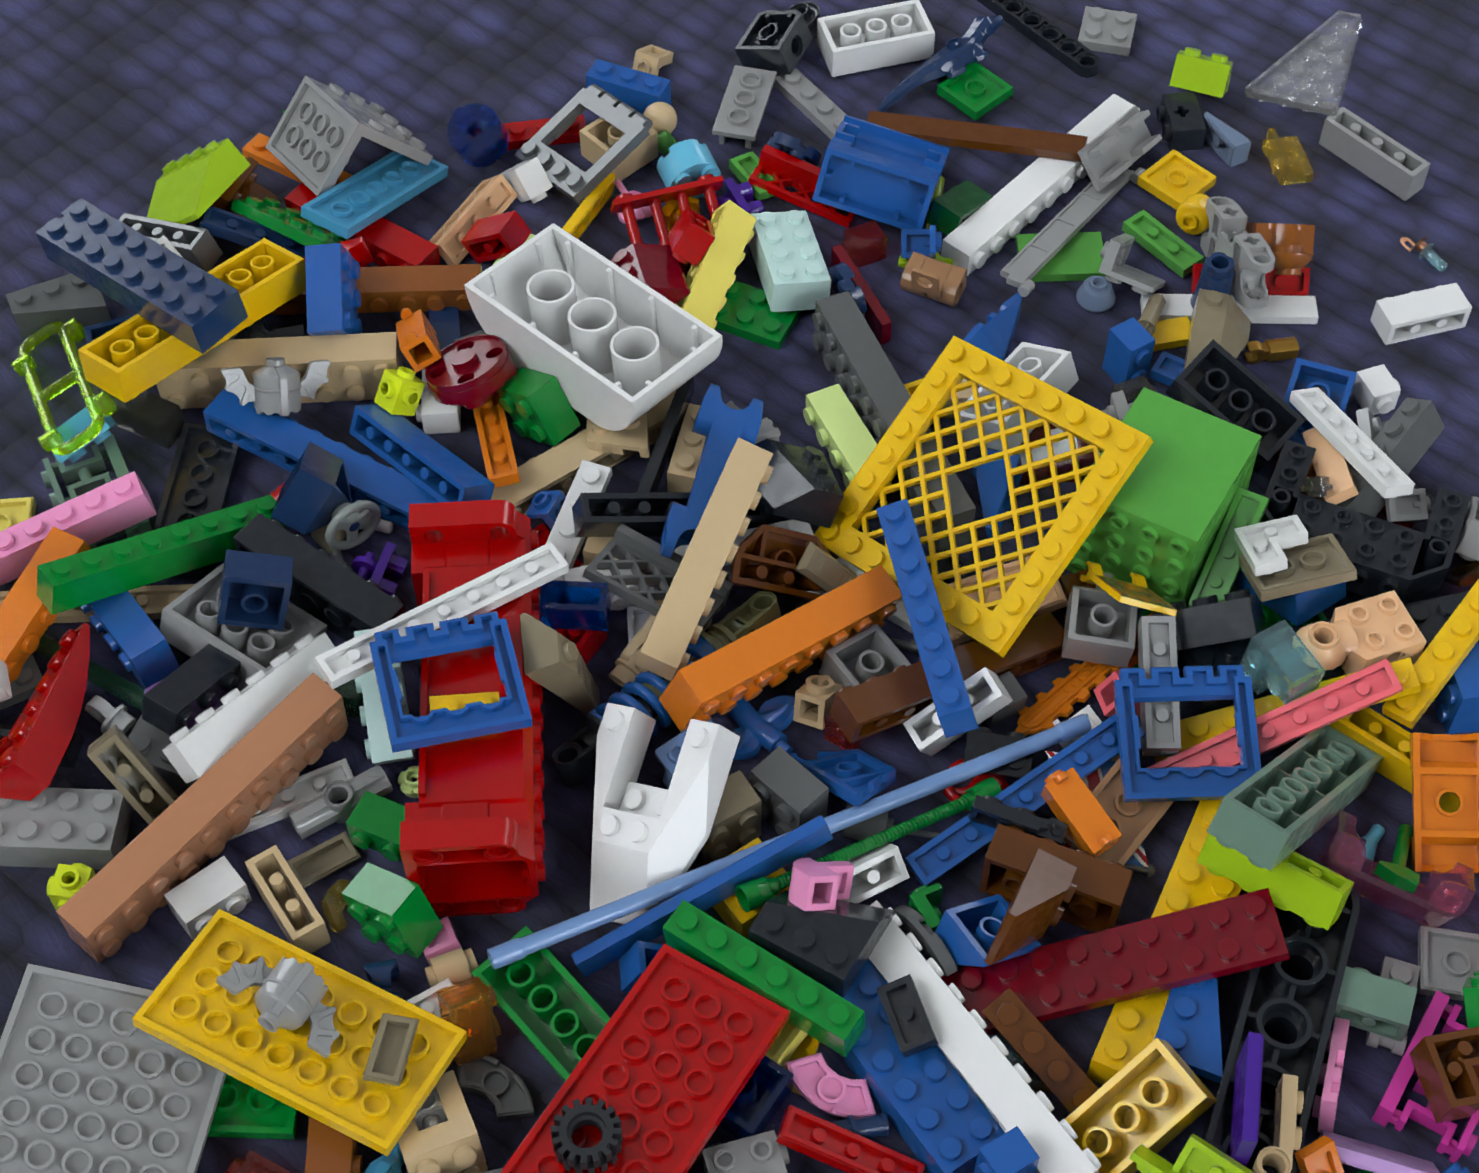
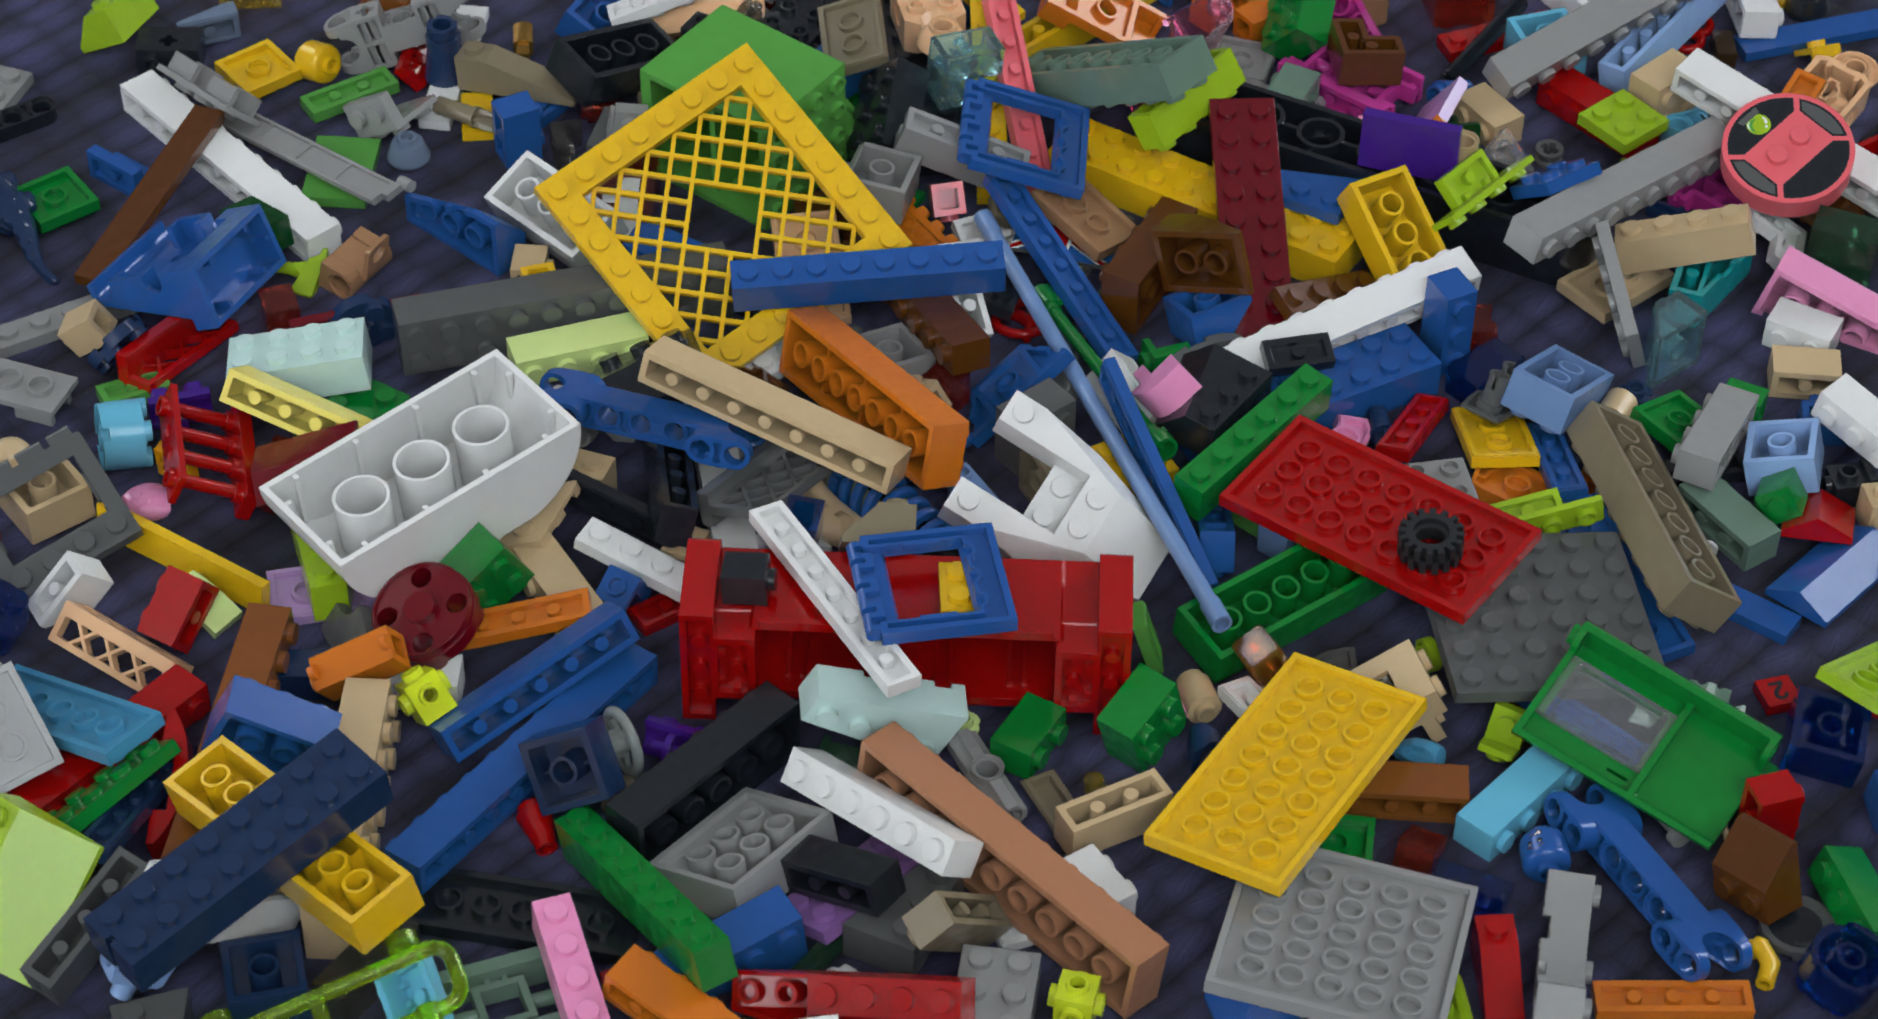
camera: 85 degrees left, 10 degrees down
light grey helmet [216,957,340,1058] -> none
dark blue brick [217,549,293,631] -> none
light grey helmet [220,357,331,416] -> none
dark tan tile [363,1013,419,1086] -> none
red brick [668,206,715,266] -> none
dark tan tile [796,542,857,592] -> none
blue bracket [901,225,942,259] -> none
black hinge [968,795,1068,845] -> none
orange brick [1040,767,1122,858] -> none
yellow flag [1080,561,1177,616] -> none
white plate [1234,515,1308,576] -> none
none -> tan brick [57,298,118,358]
none -> blue panel [86,144,149,196]
none -> black brick [720,551,778,606]
none -> bright green tile [1133,600,1164,675]

